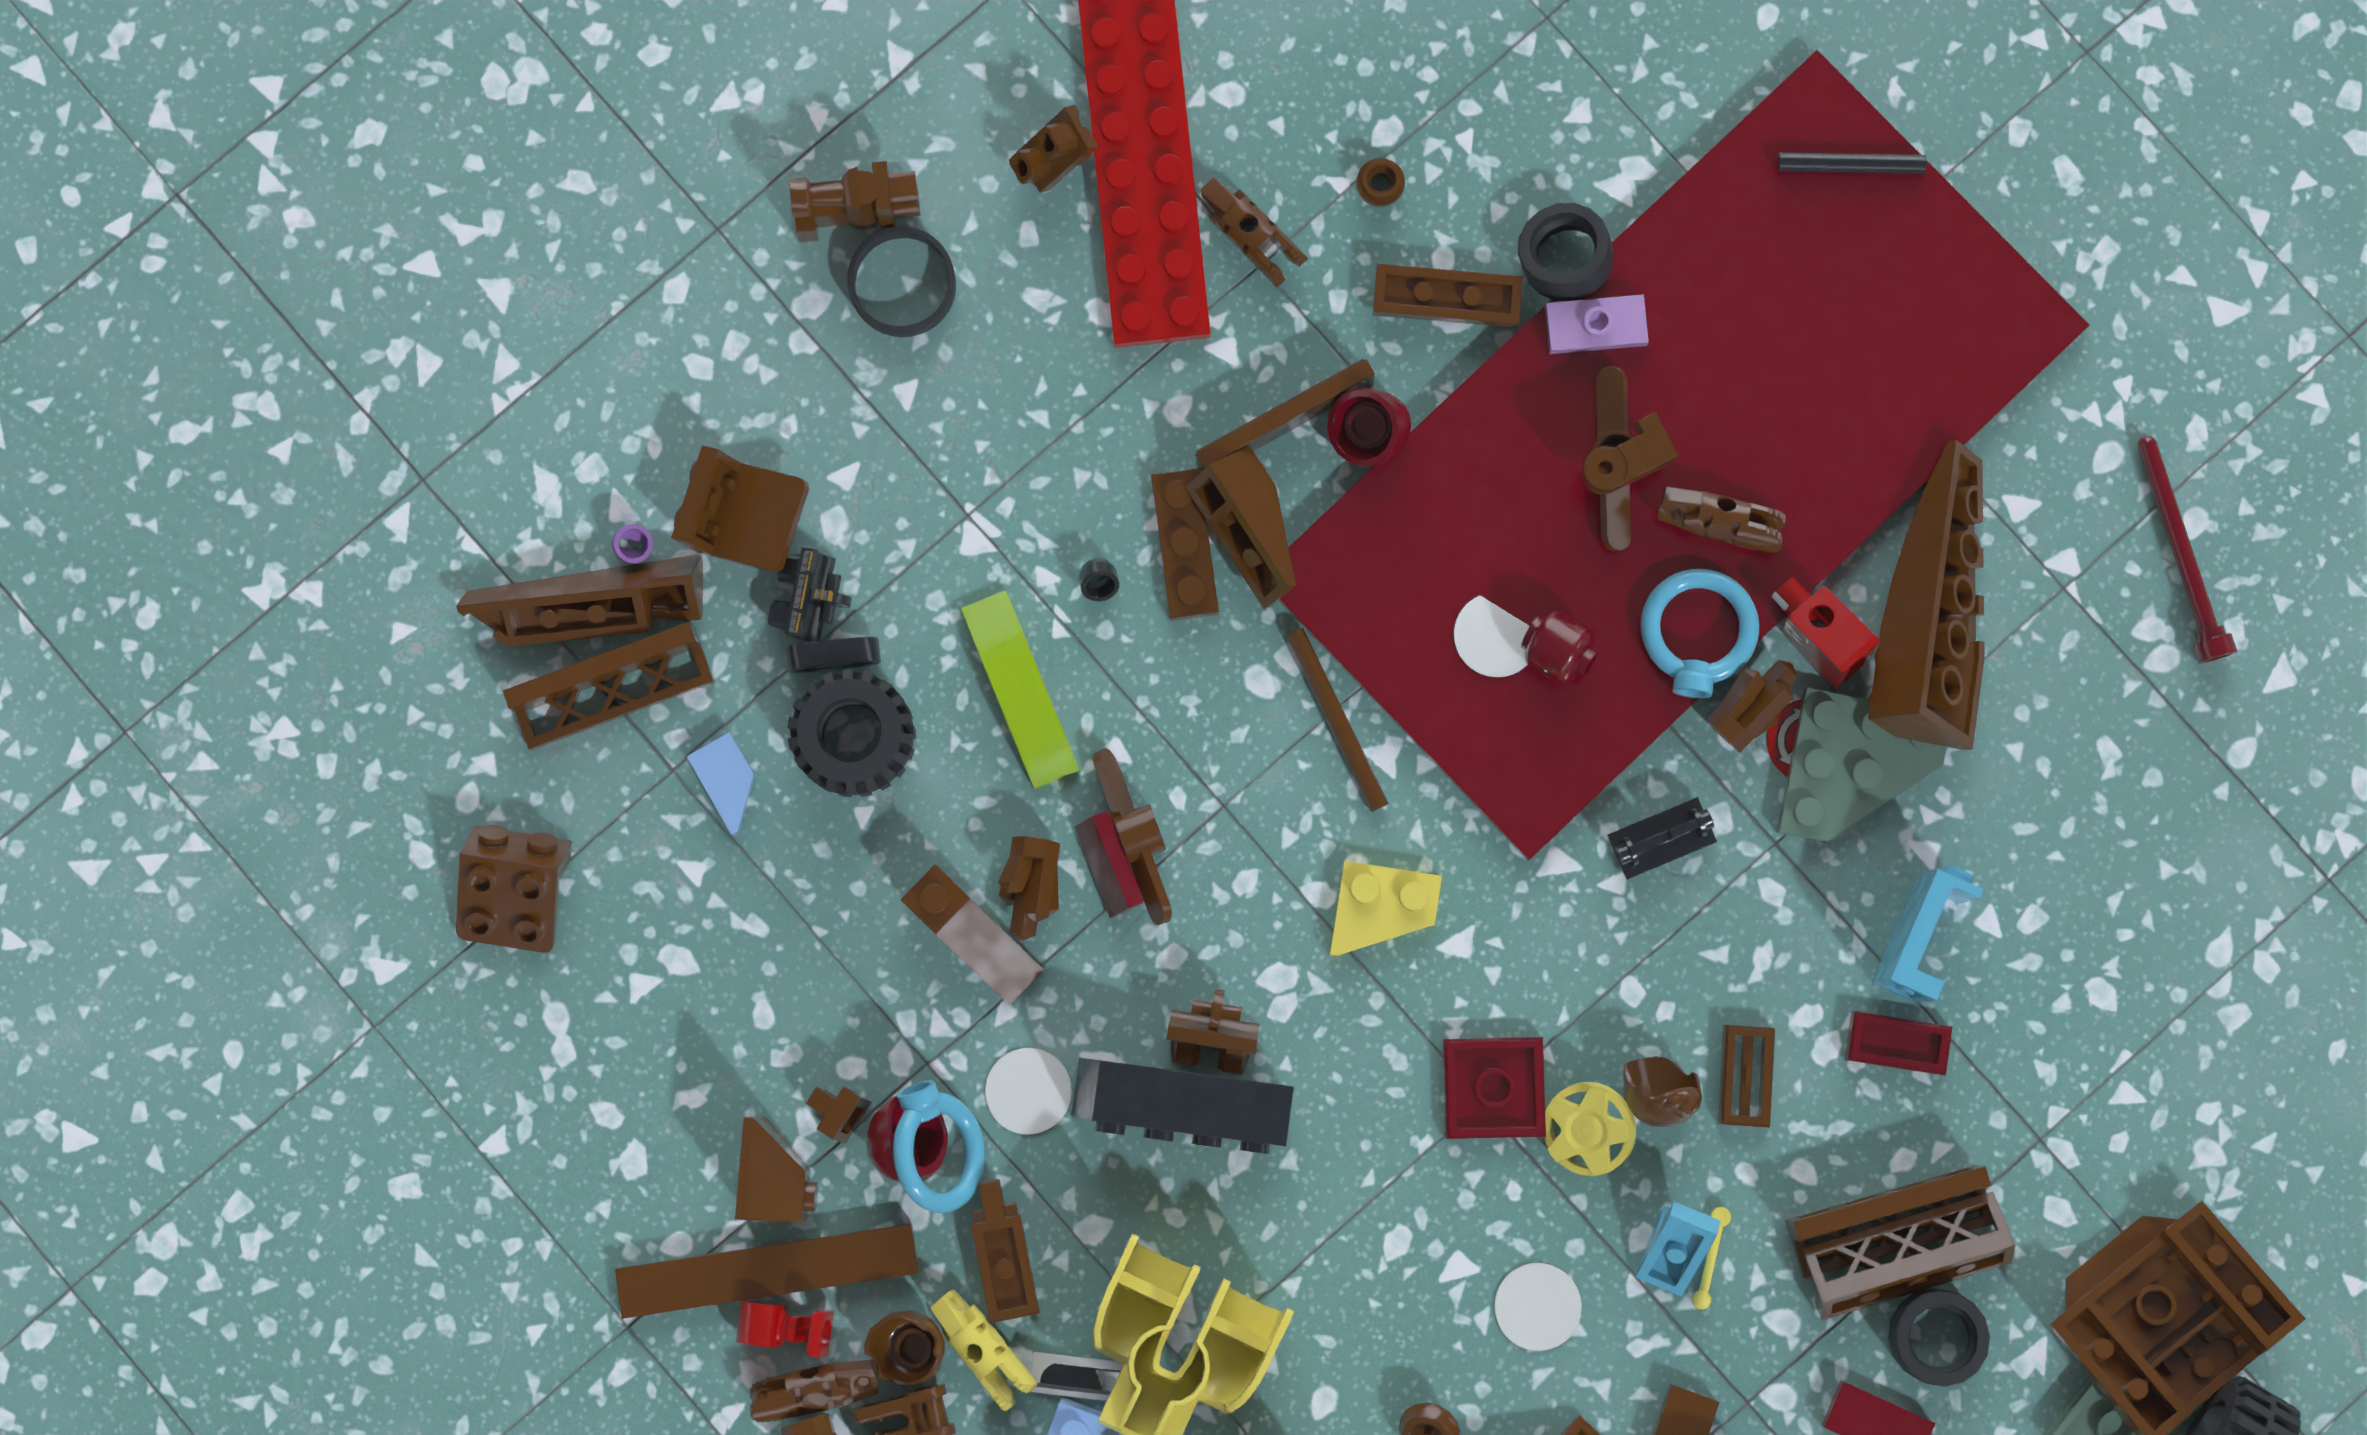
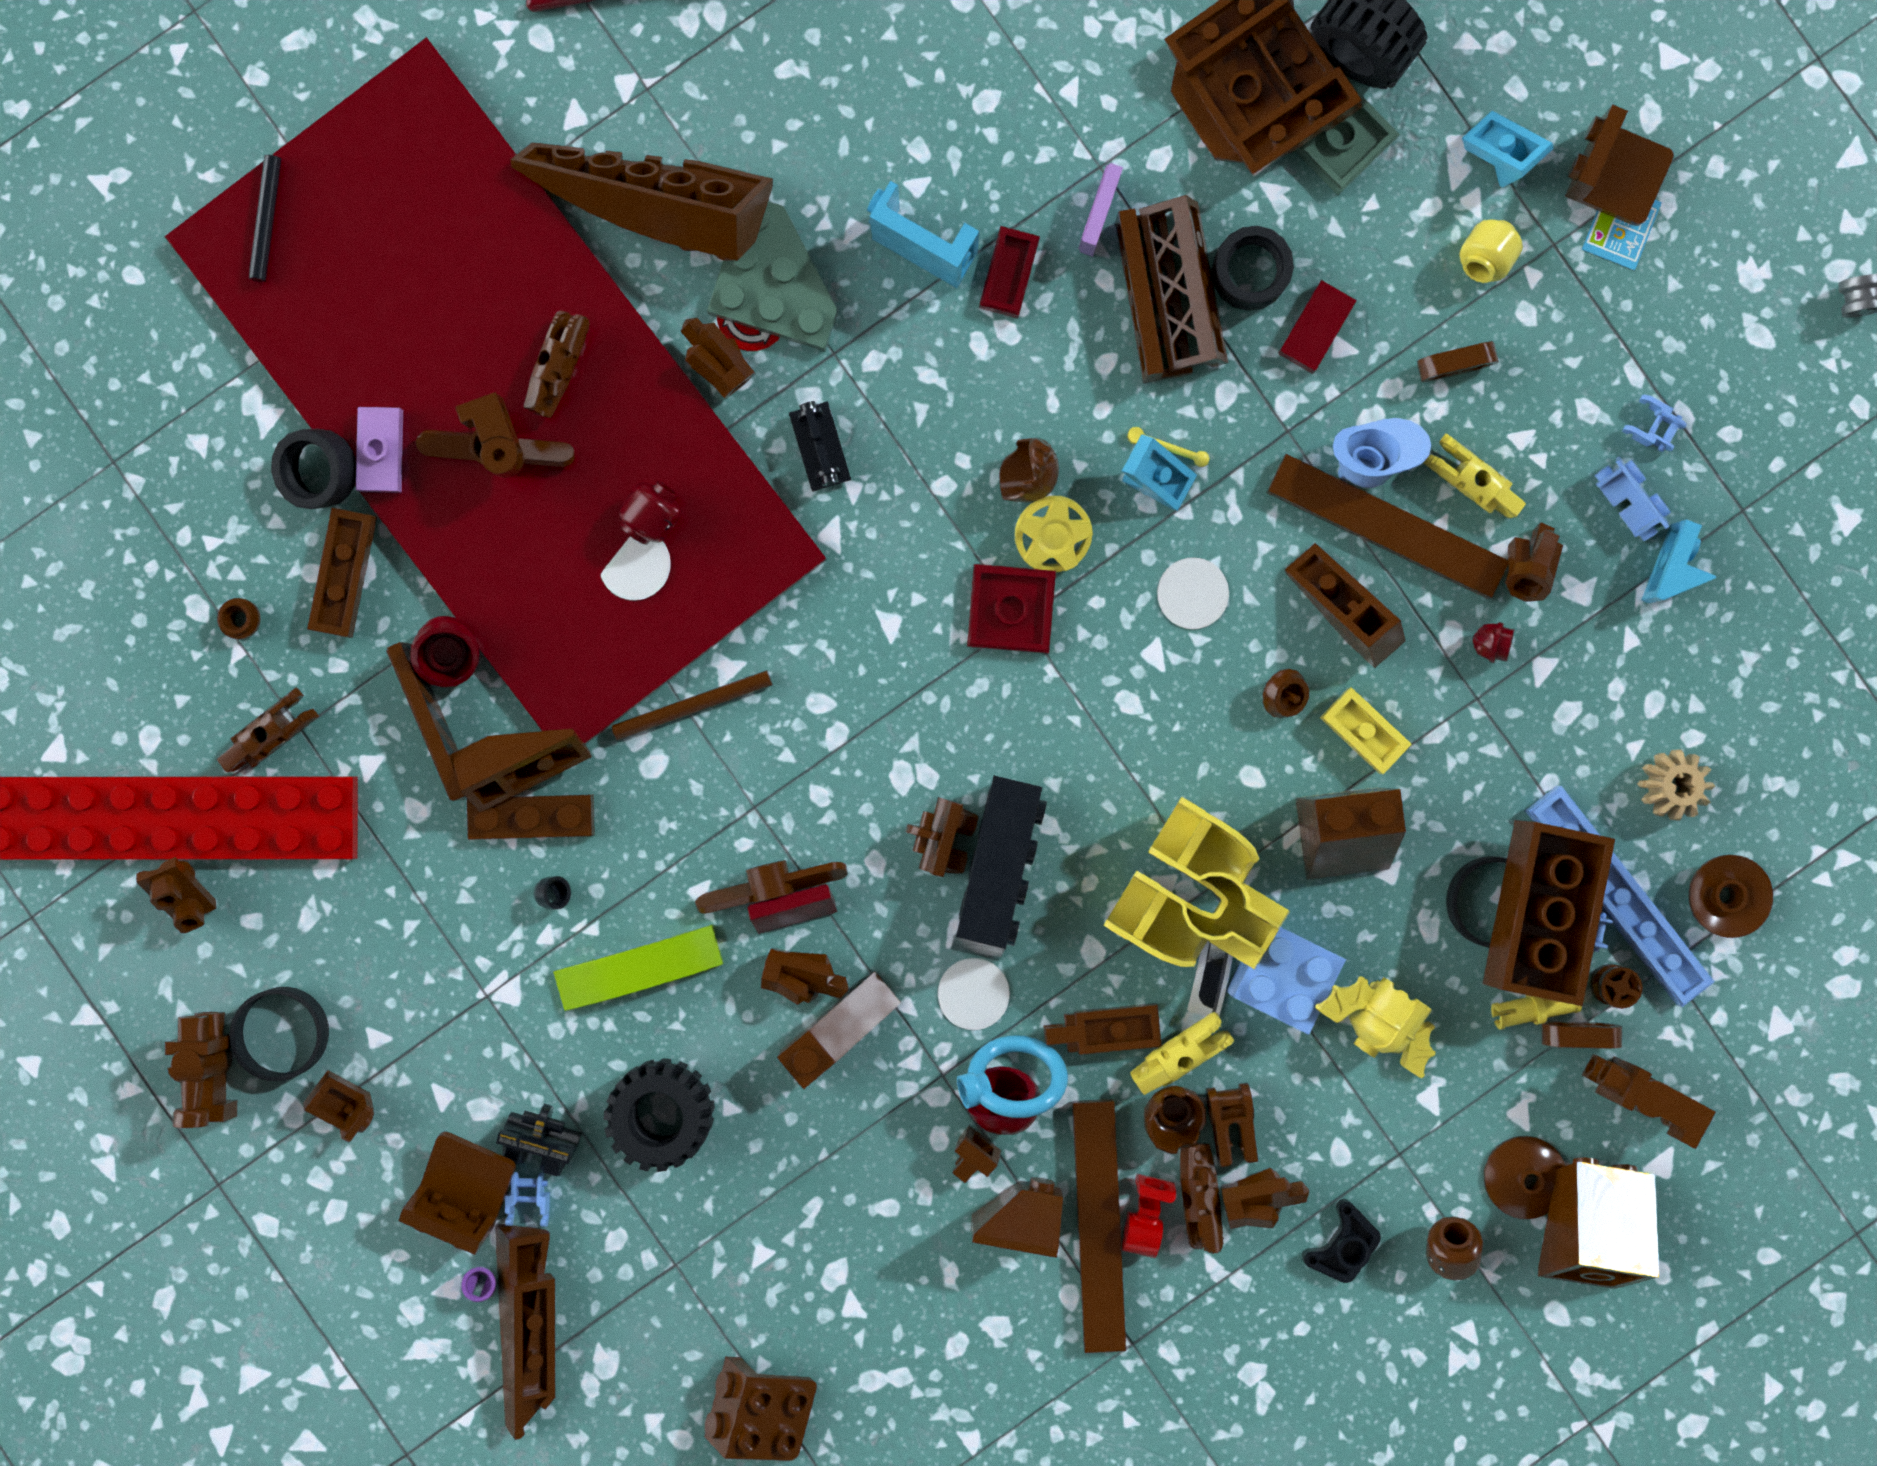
camera: 85 degrees left, 5 degrees up
reddish brown fence [503,622,715,750] -> none
light blue tile [686,732,755,836] -> none
black beam [786,637,881,673] -> none
light yellow wing [1329,861,1442,956] -> none
medium azure piece [1641,569,1759,698] -> none
reddish brown tile [1718,1025,1775,1128] -> none
red torso [1771,577,1880,691] -> none
none -> reddish brown bracket [303,1070,374,1143]
none -> light blue piece [505,1172,550,1227]
none -> lavender tile [1078,163,1123,257]

